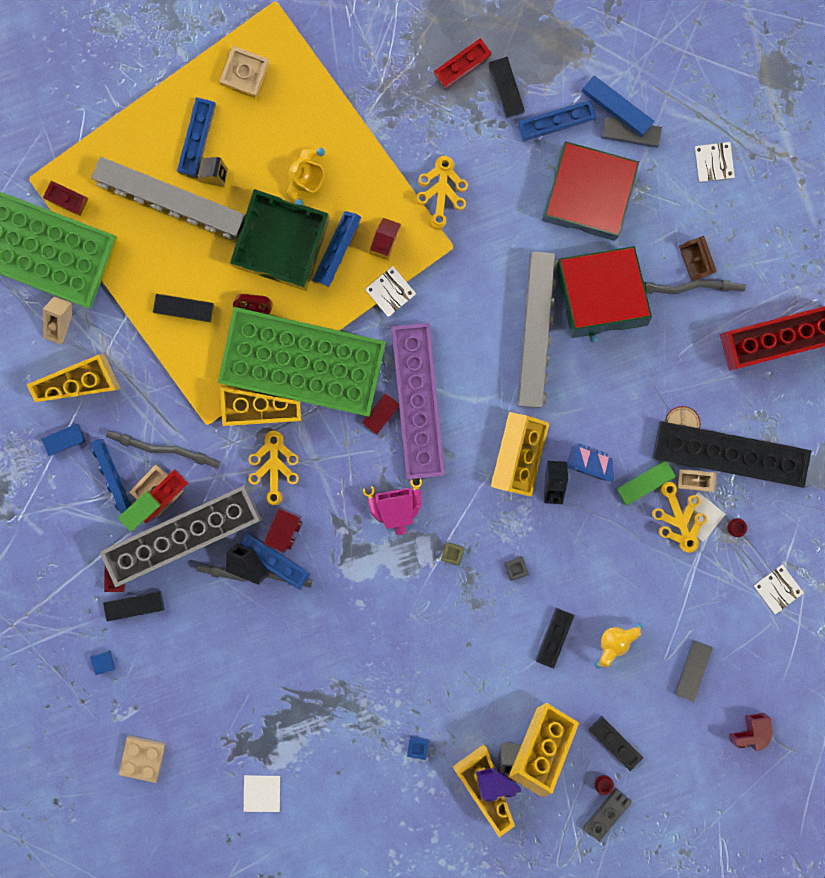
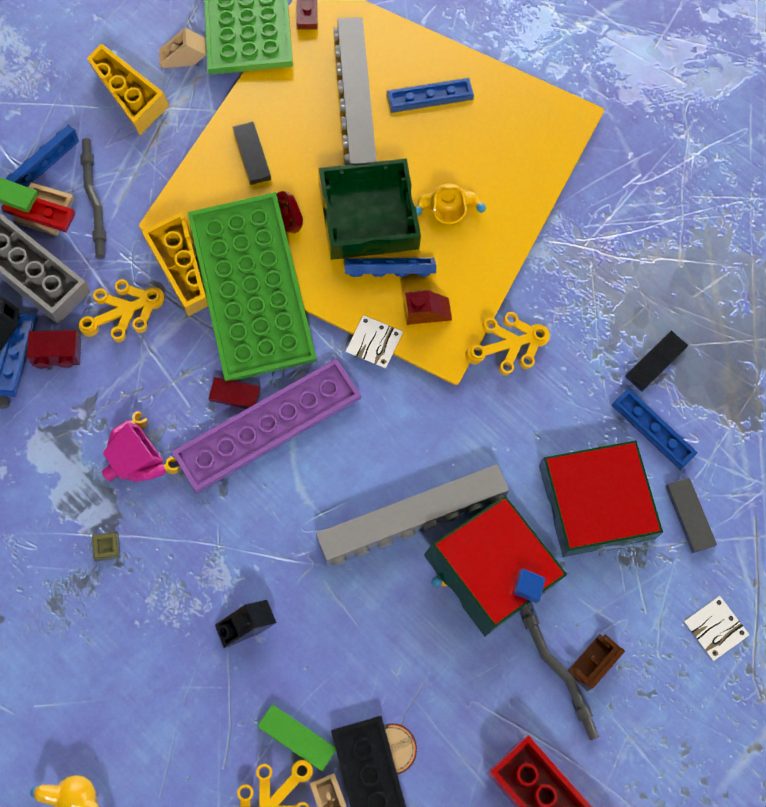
camera: 60 degrees right, 20 degrees down
blue tile [41,424,86,456] -> none
slope [196,157,228,187] -> none
tan plate [219,46,270,98] -> none
red plate [434,38,492,89] -> none
yellow slope [491,412,550,497] -> none
dark grey tile [504,556,529,581] -> none
black tile [535,607,575,669] -> none
blue slope [567,444,614,482] -> none
blue tile [581,75,654,137] -> none
none -> blue tile [513,568,546,603]

